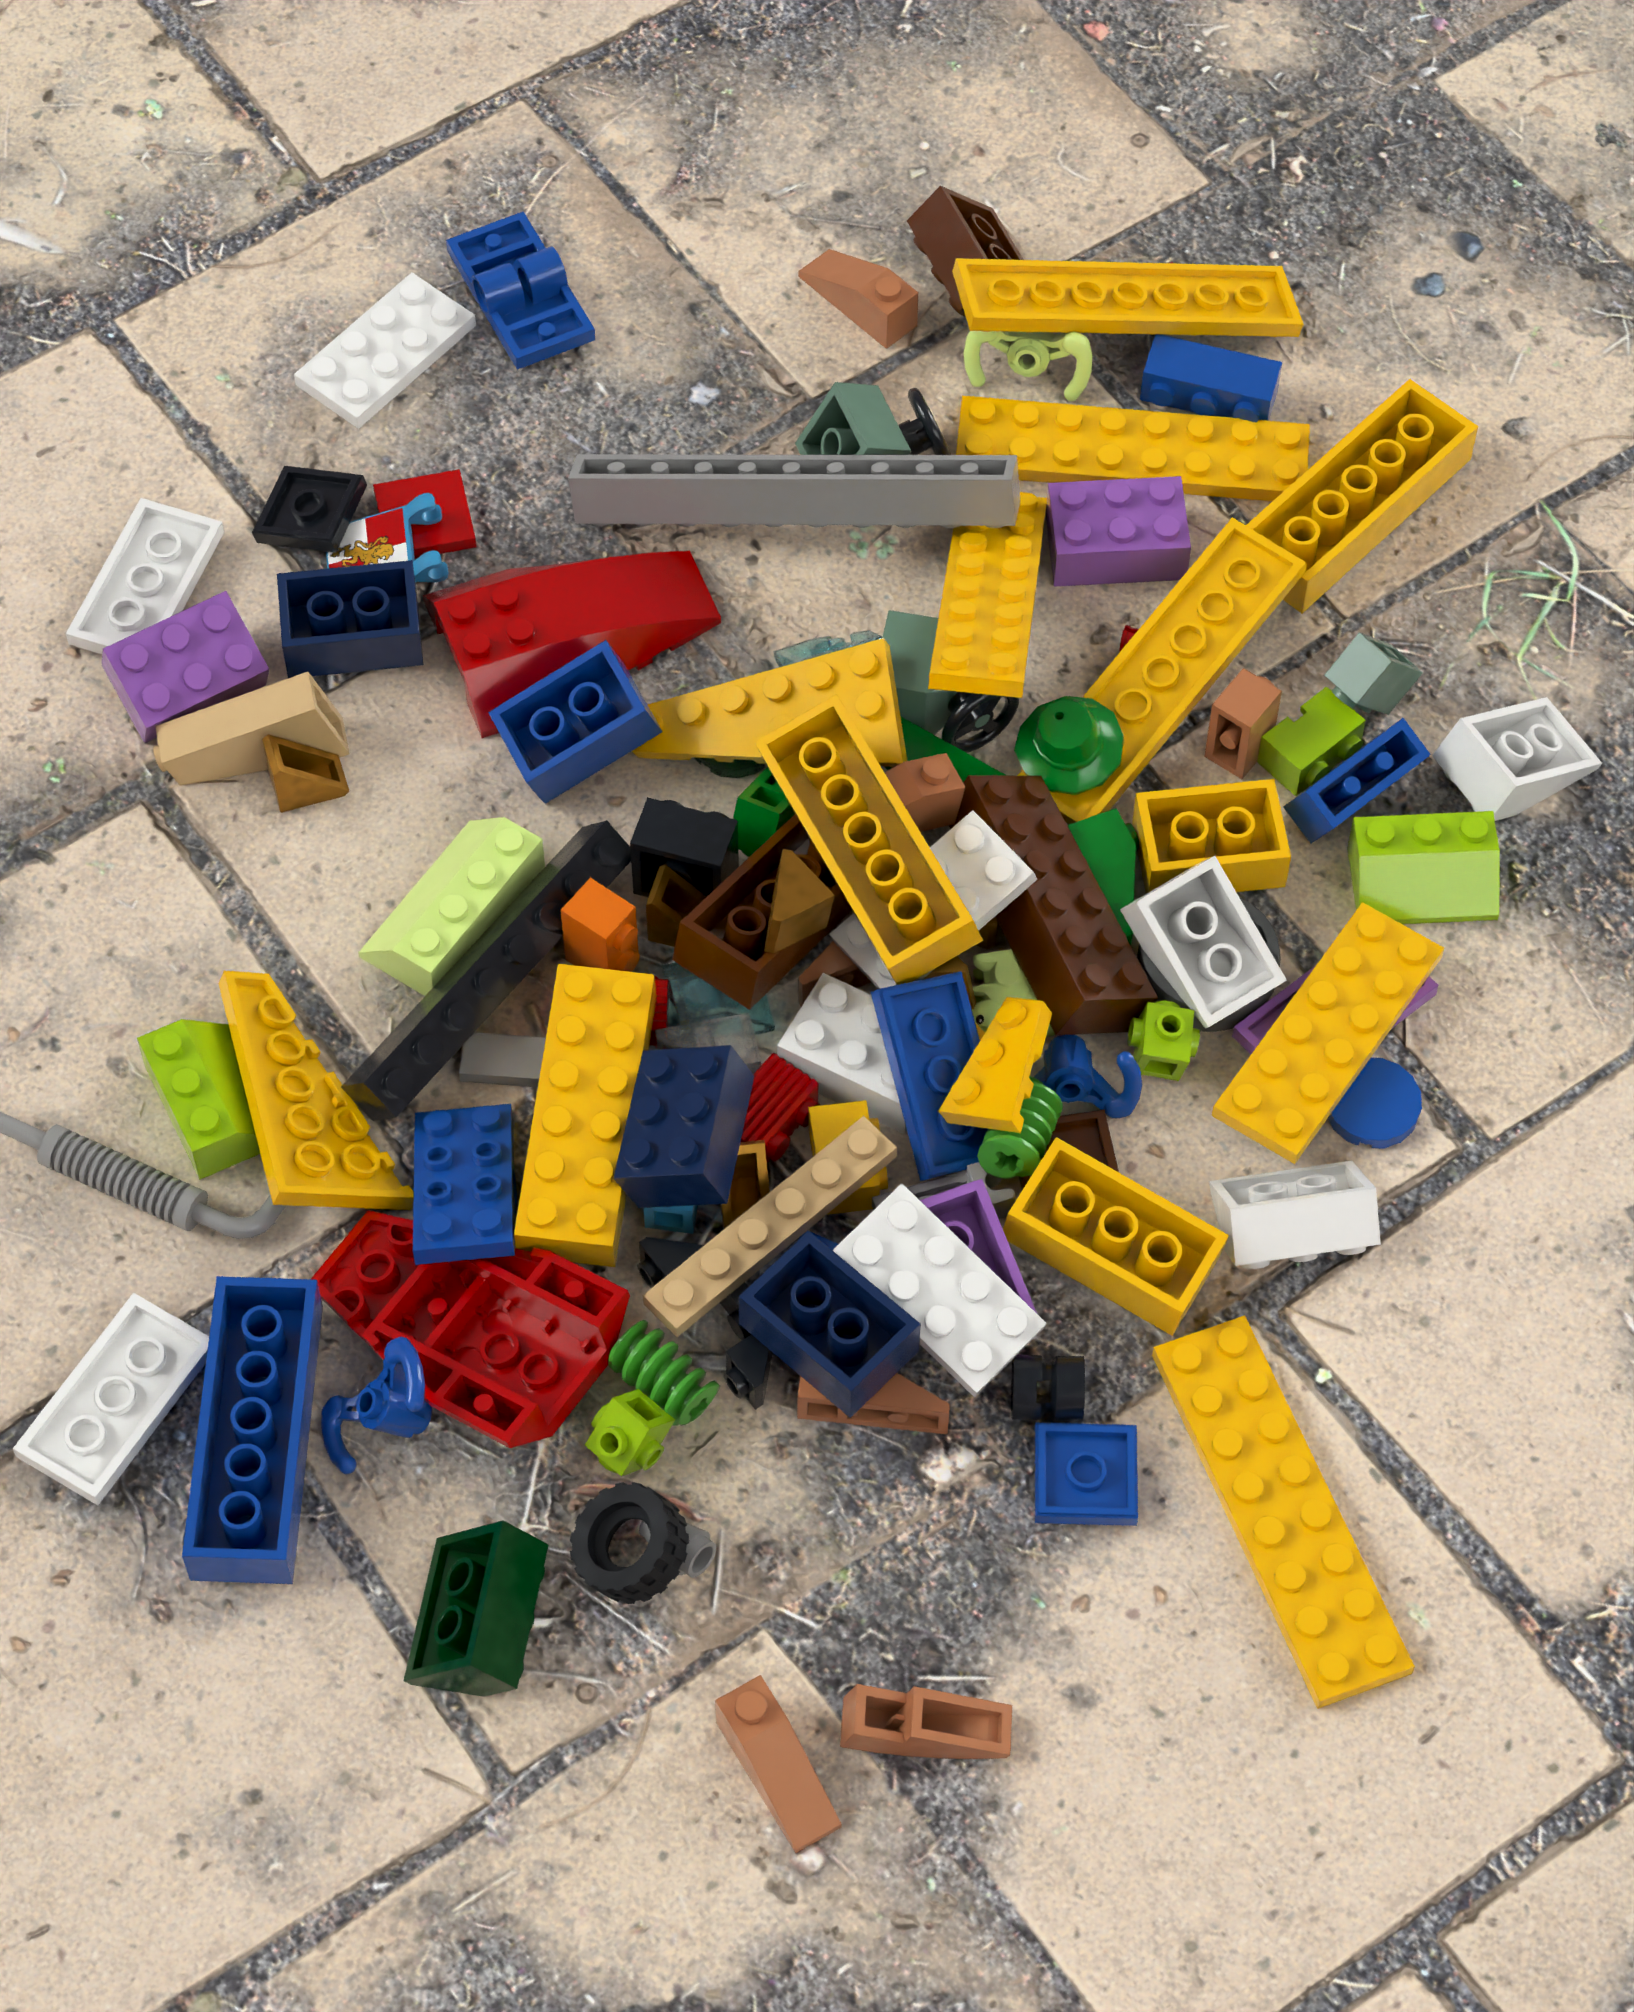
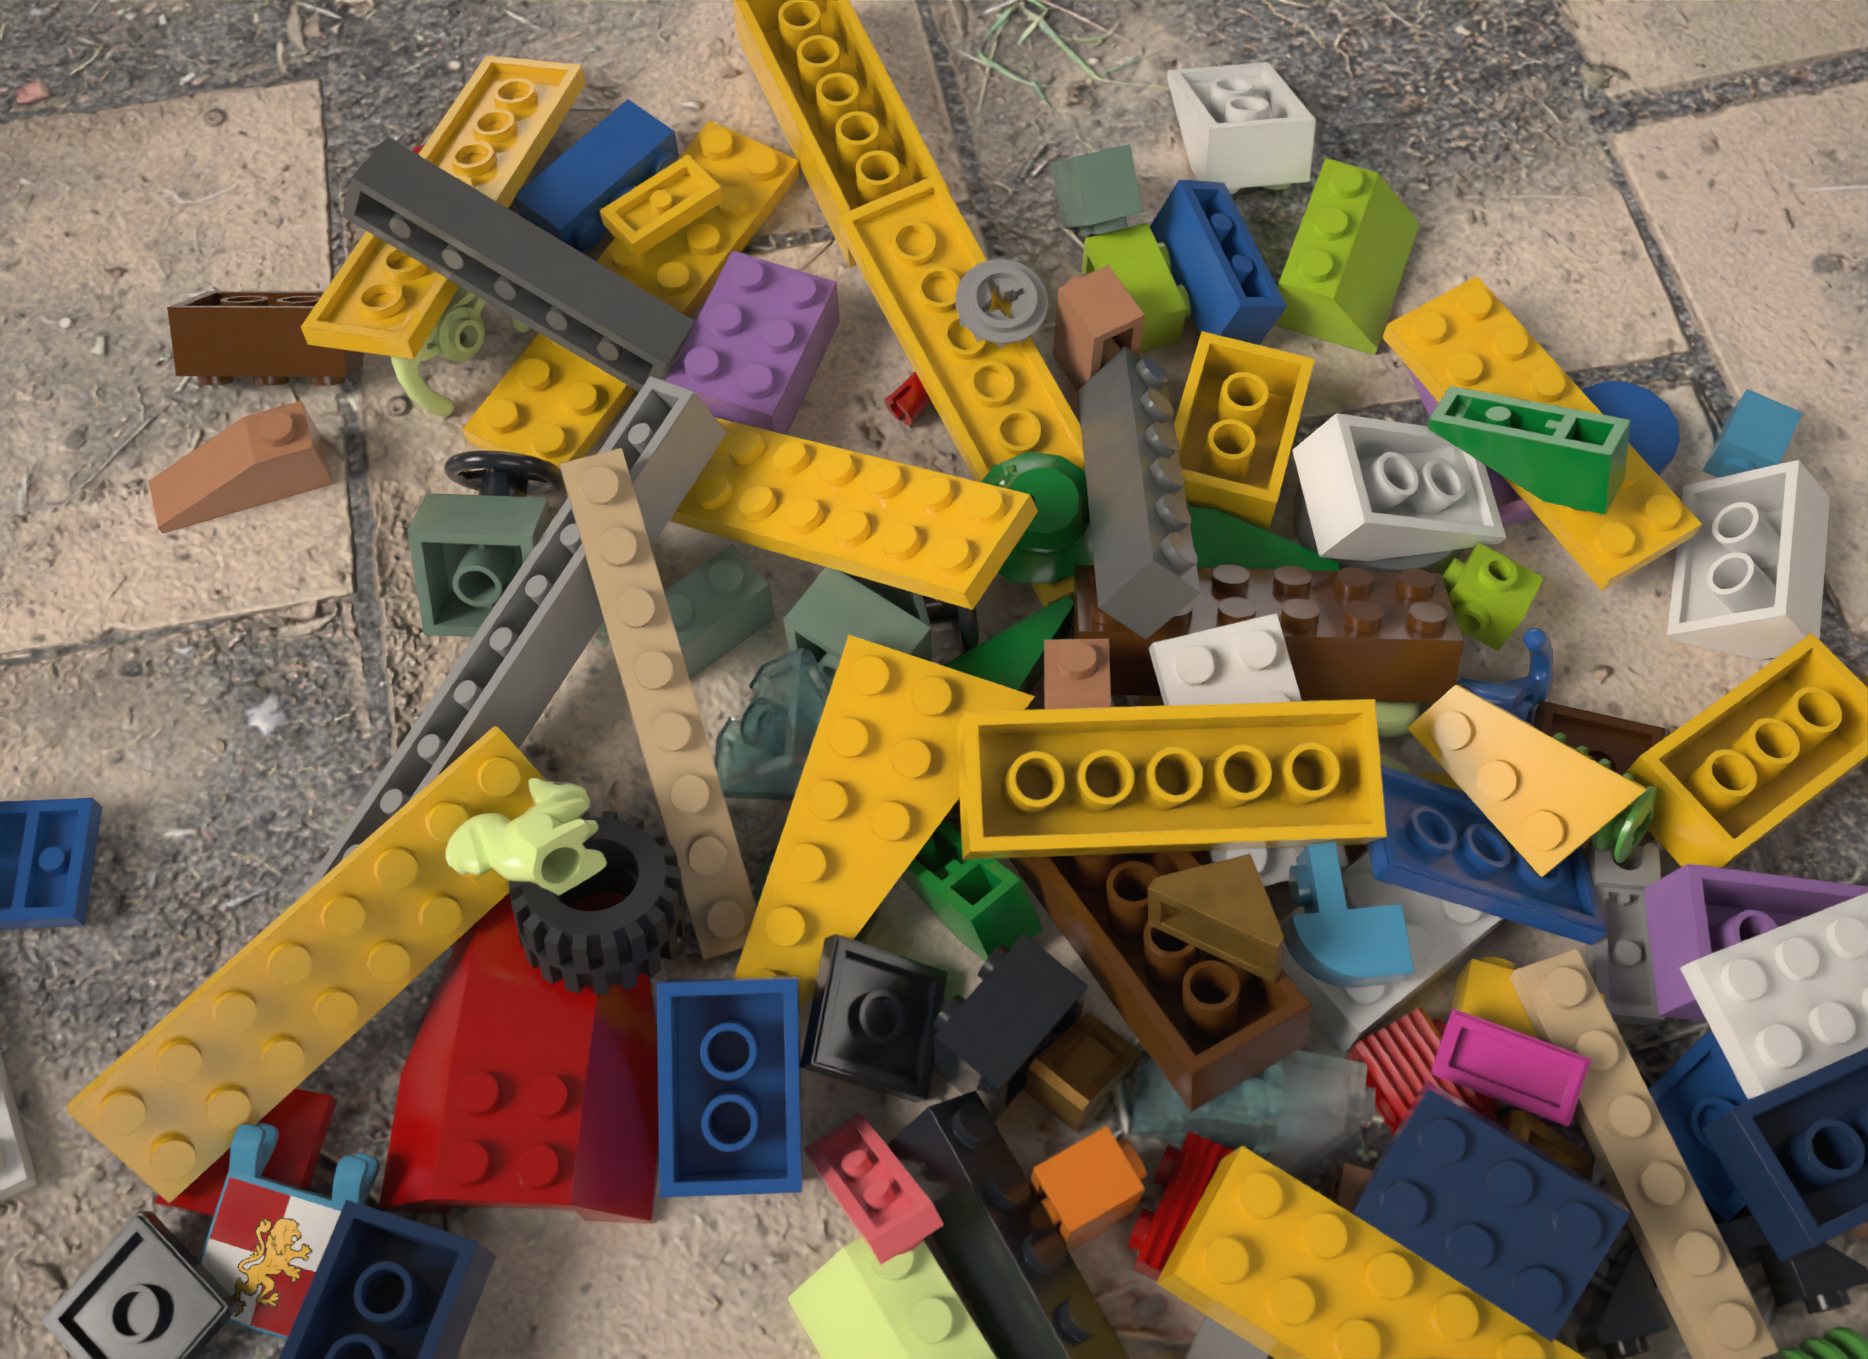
camera: 65 degrees left, 5 degrees up
none -> yellow plate [67,726,546,1203]
none -> dark grey brick [342,136,695,392]
none -> yellowish green animal [445,778,606,895]
none -> black tyre [509,811,685,995]
none -> tan plate [559,448,757,960]
none -> yellow plate [600,154,723,258]
none -> sand green brick [664,544,775,679]
none -> black tile [800,934,948,1103]
none -> coral plate [803,1113,944,1265]
none -> light grey gear [955,259,1048,349]
none -> dark grey brick [1078,346,1201,639]
none -> dark azure brick [1280,841,1415,988]
none -> green slope [1428,386,1631,515]
none -> dark pink tile [1430,1008,1591,1127]
none -> dark azure brick [1702,389,1802,478]

